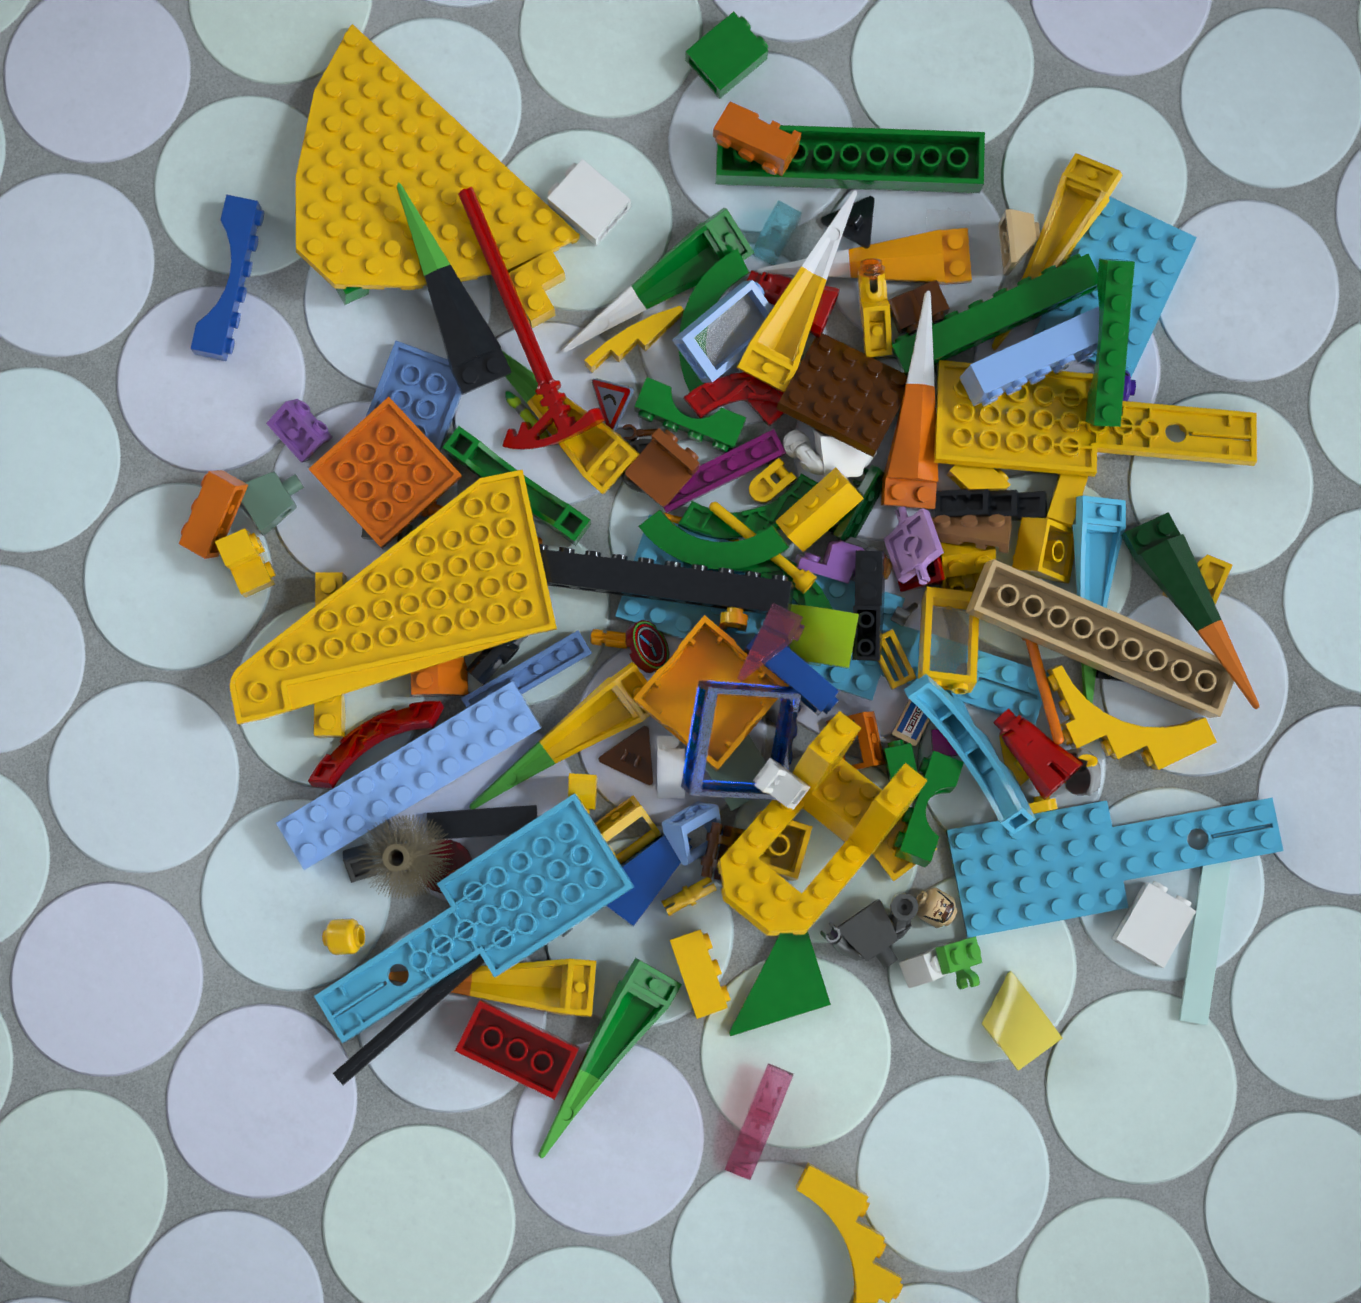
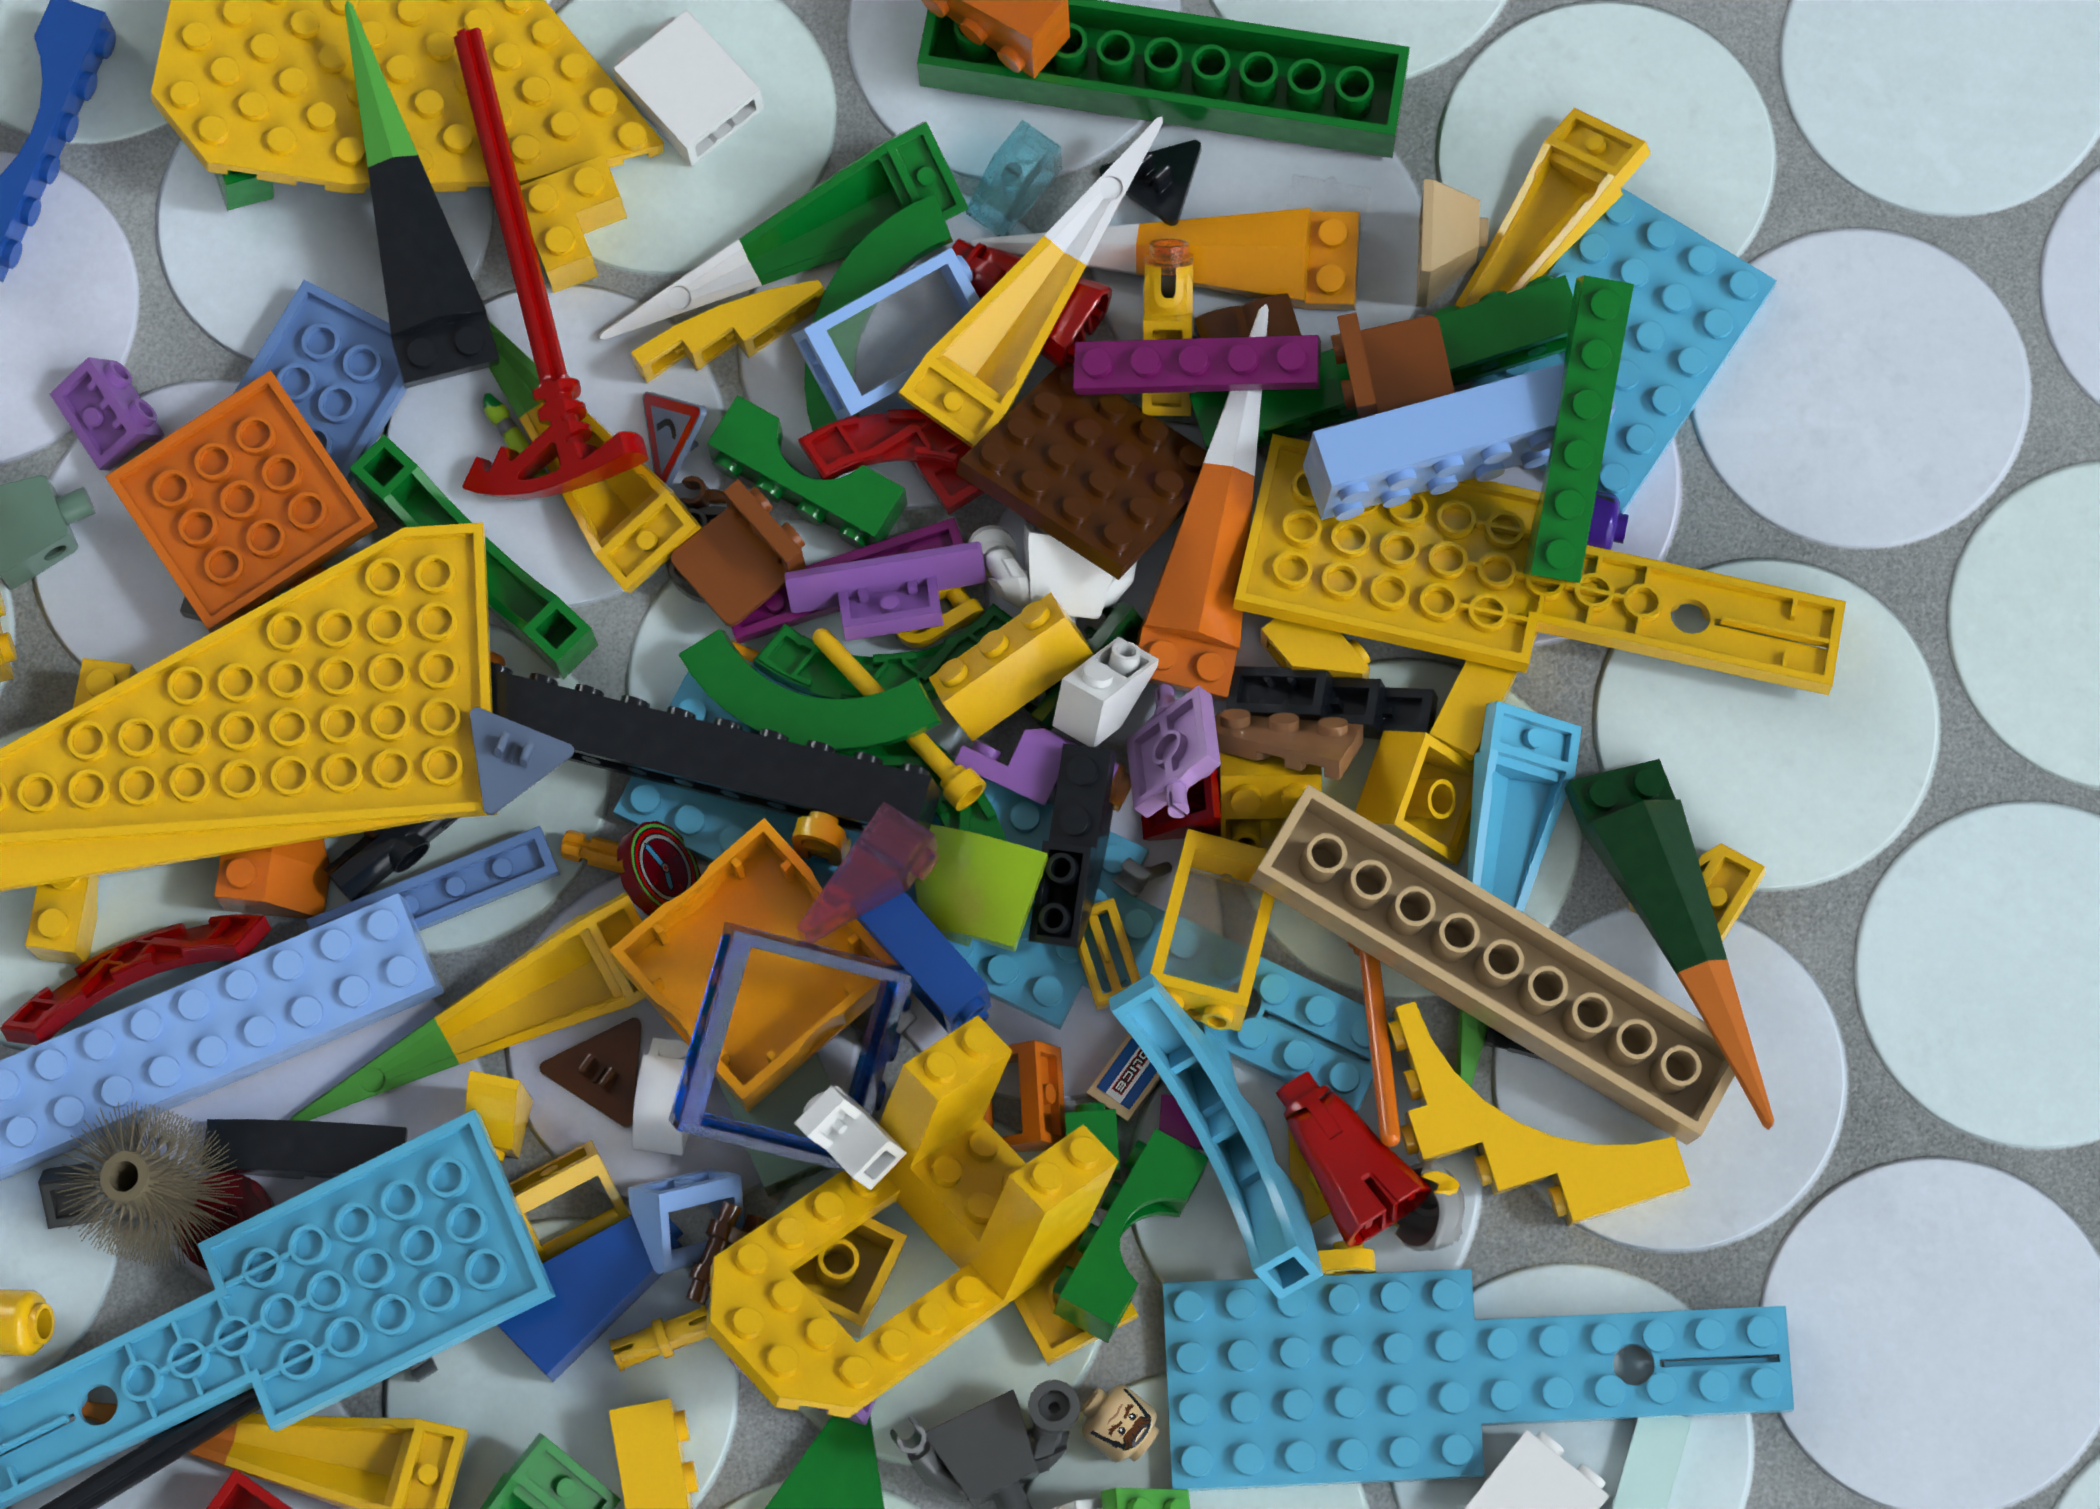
camera: 20 degrees right, 10 degrees down
none -> sand blue piece [469,707,574,815]
none -> medium lavender bracket [784,542,986,641]
none -> white slope [1052,637,1159,747]
none -> magenta plate [1073,335,1321,395]
none -> dark orange bracket [1331,312,1455,419]

